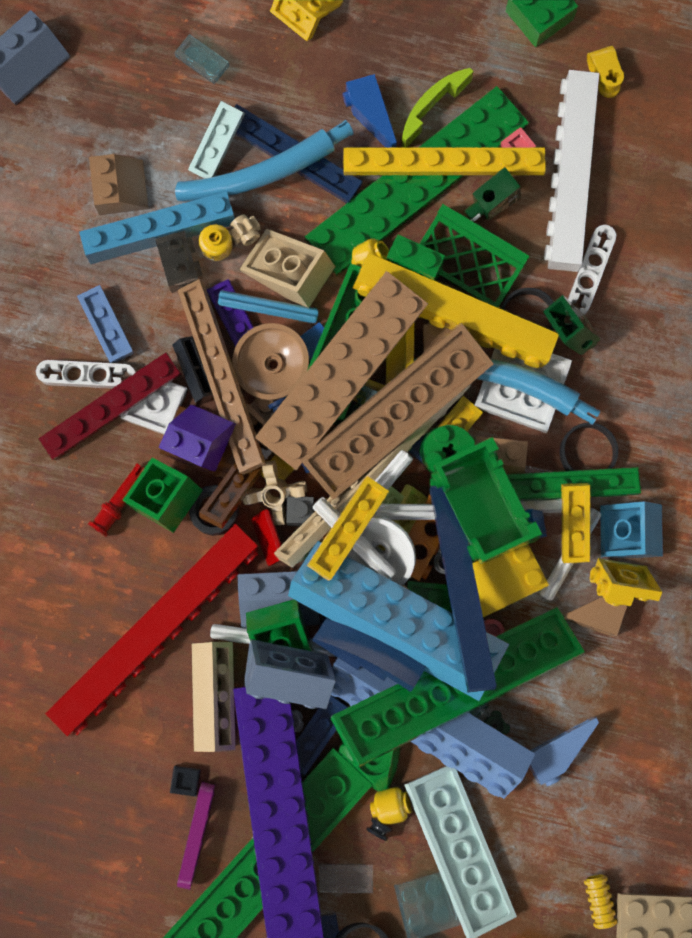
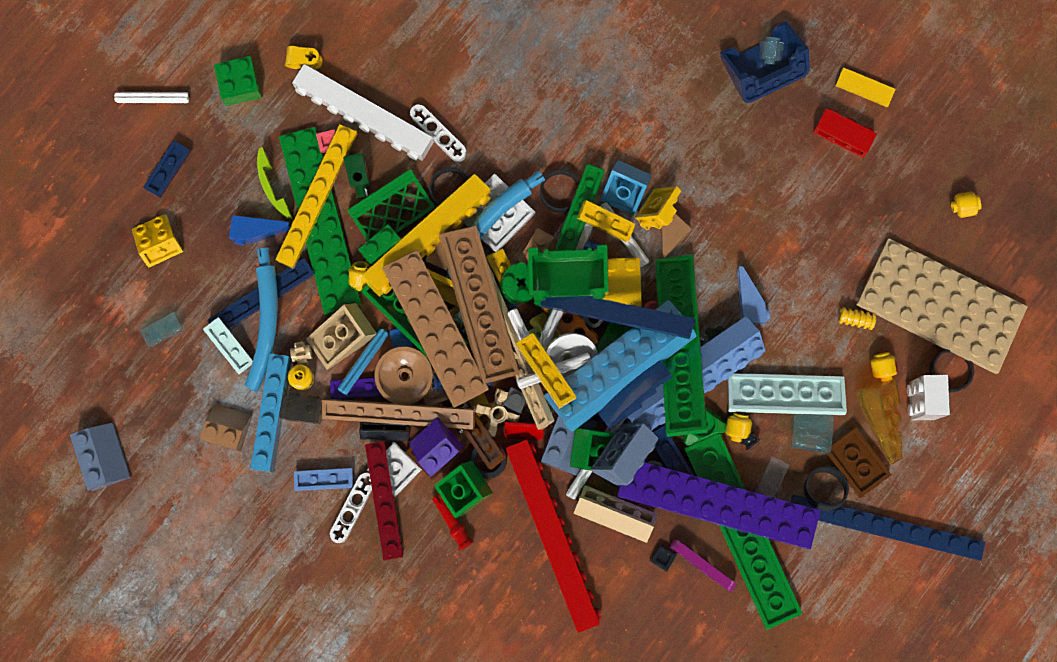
camera: 60 degrees left, 0 degrees up
dark green torso [543,295,601,355] -> none

